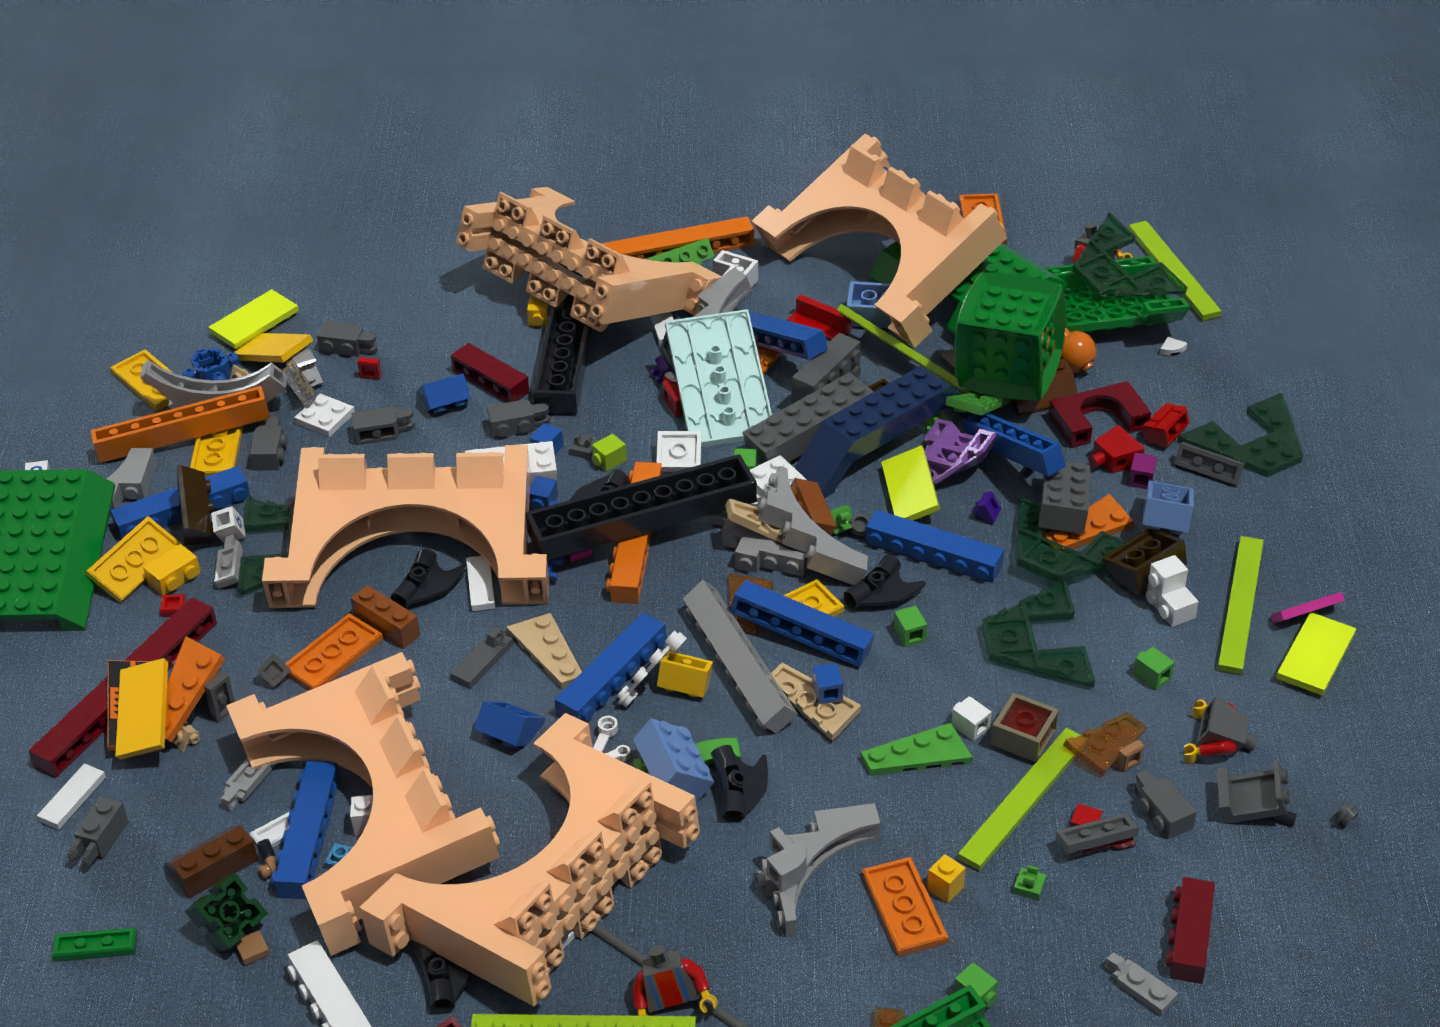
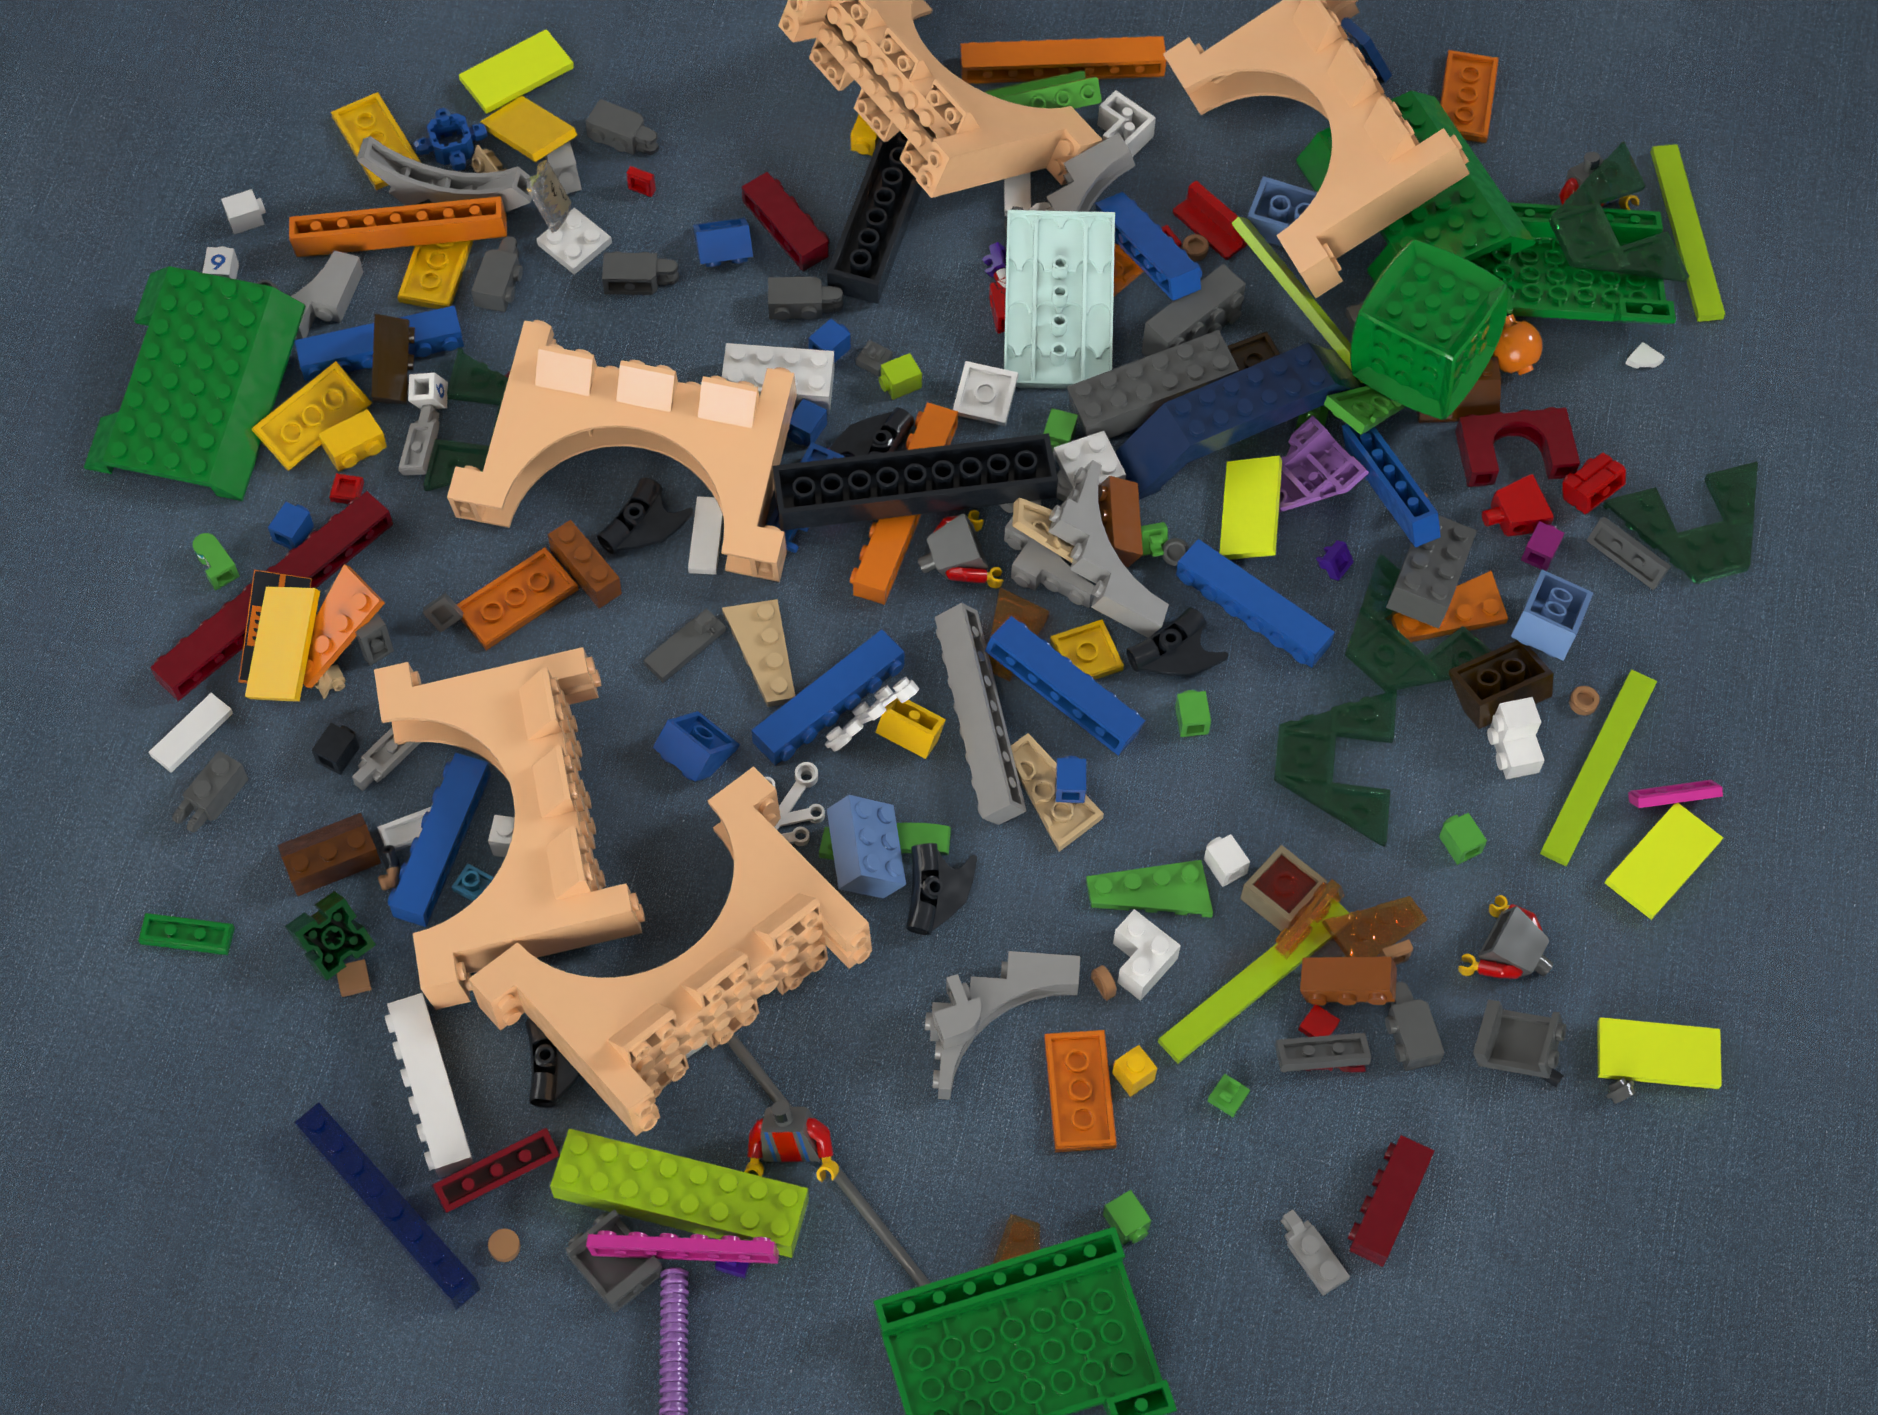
camera: 10 degrees right, 20 degrees up
none -> bright green leg [192,533,240,591]
none -> white brick [221,189,266,235]
none -> blue brick [268,502,314,550]
none -> black brick [312,723,360,775]
none -> dark grey torso [918,510,1004,589]
none -> medium nougat tile [1091,965,1117,1001]
none -> white brick [1113,909,1181,1001]
none -> clear orange wing [1275,879,1345,960]
none -> dark orange brick [1300,957,1397,1006]
none -> medium nougat tile [1569,686,1600,716]
none -> neon yellow tile [1597,1017,1722,1089]

